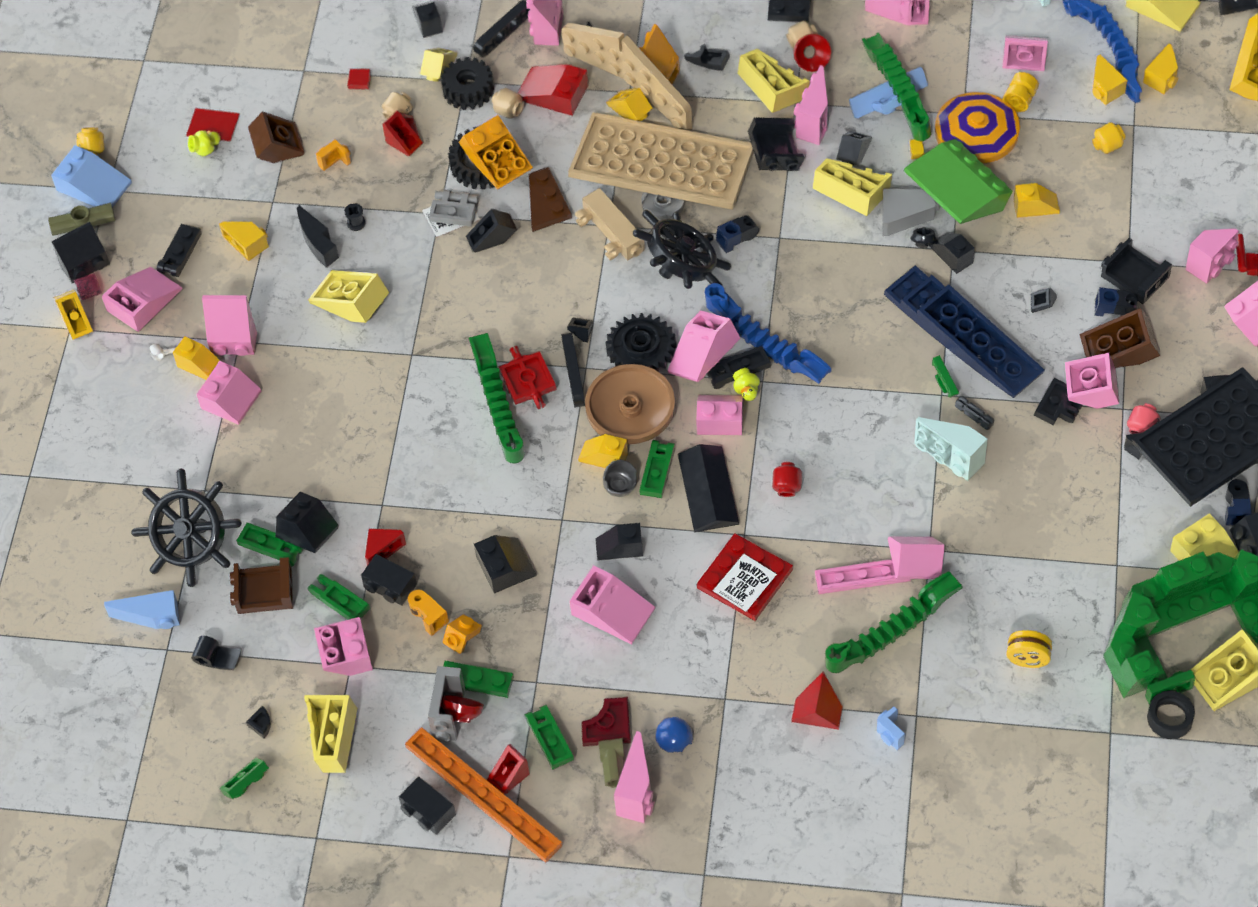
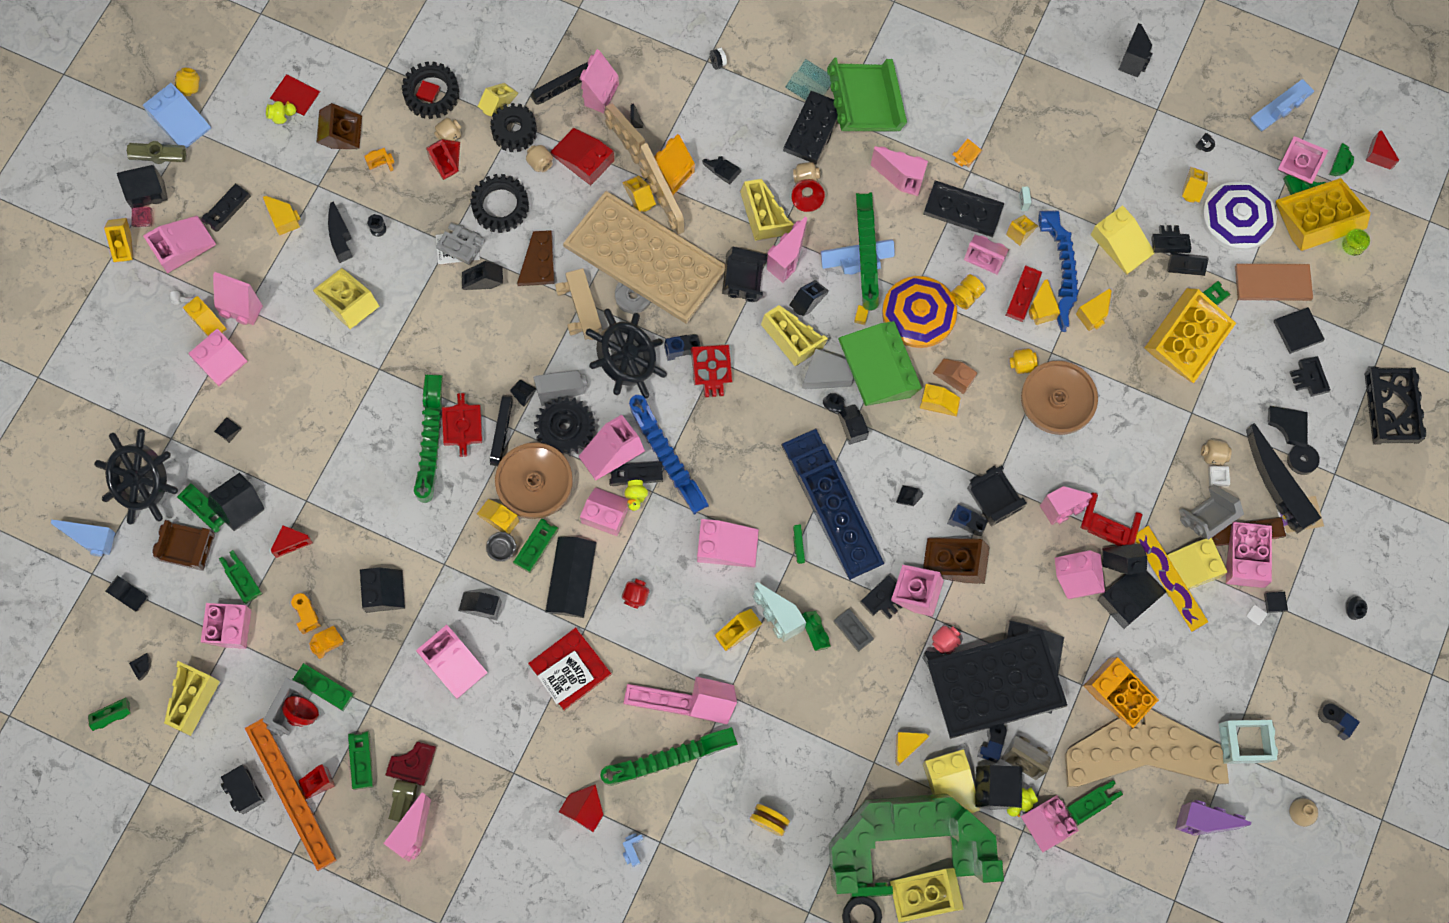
camera: 10 degrees right, 15 degrees up
black brick [361,554,417,606] -> none
black slope [412,1,443,38] -> none
light orange slope [459,115,533,190] -> none
blue hair [655,717,693,753] -> none
black axle [955,396,994,430] -> none
none -> black slope [214,417,242,443]
none -> black tyre [402,61,460,119]
none -> light grey slope [533,370,587,406]
none -> red piece [691,345,732,398]
none -> bright pink slope [697,519,759,568]
none -> yellow slope [714,609,762,651]
none -> green plate [801,611,831,651]
none -> dark grey plate [833,609,874,652]
none -> yellow slope [895,732,929,766]
none -> black plate [923,180,1004,238]
none -> nougat slope [933,358,977,394]
none -> red plate [1005,265,1042,322]
none -> yellow slope [1006,215,1038,246]
none -> medium nougat dish [1021,361,1098,435]

